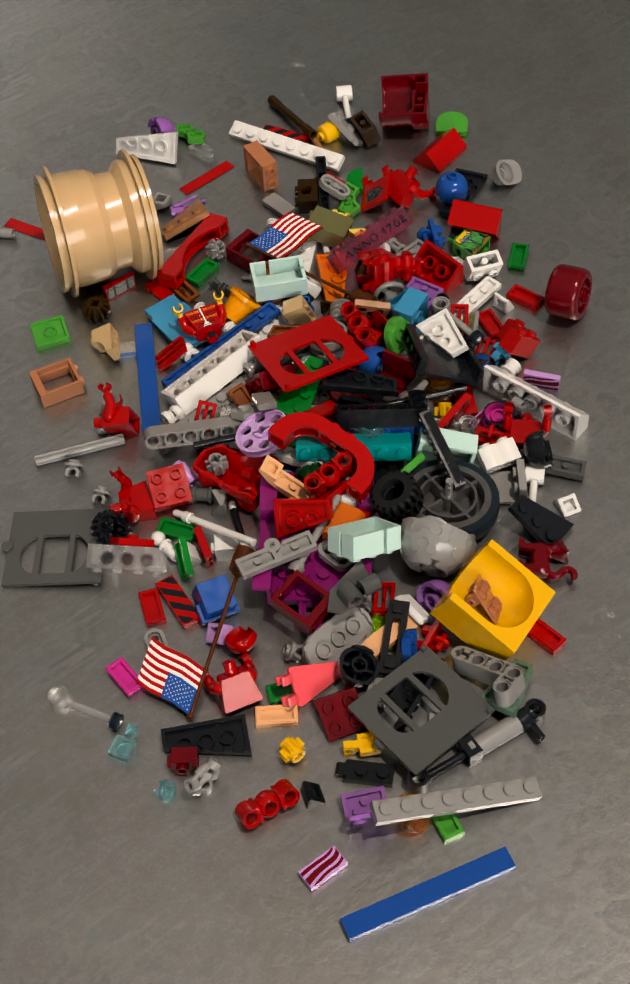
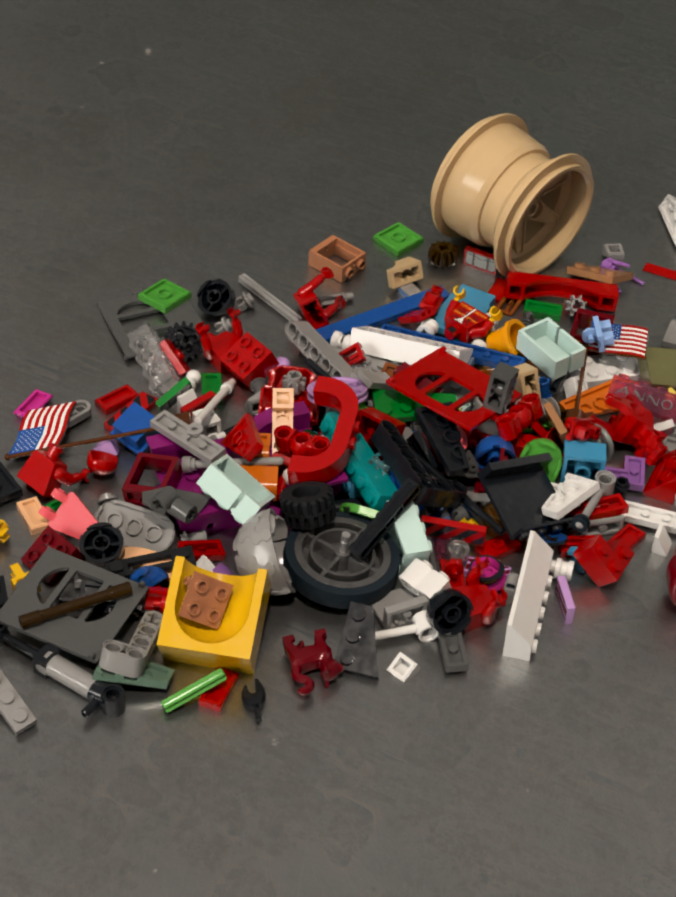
camera: 60 degrees right, 10 degrees down
none -> dark brown piece [18,582,133,629]
none -> bright green tile [138,278,192,314]
none -> bright green axle [161,668,227,713]
none -> black cylinder [197,279,236,318]
none -> black hand [241,679,266,722]
none -> red hips [419,284,444,318]
none -> dark grey brick [482,362,519,414]
none -> red hips [564,416,601,441]
none -> light blue hips [581,316,615,353]

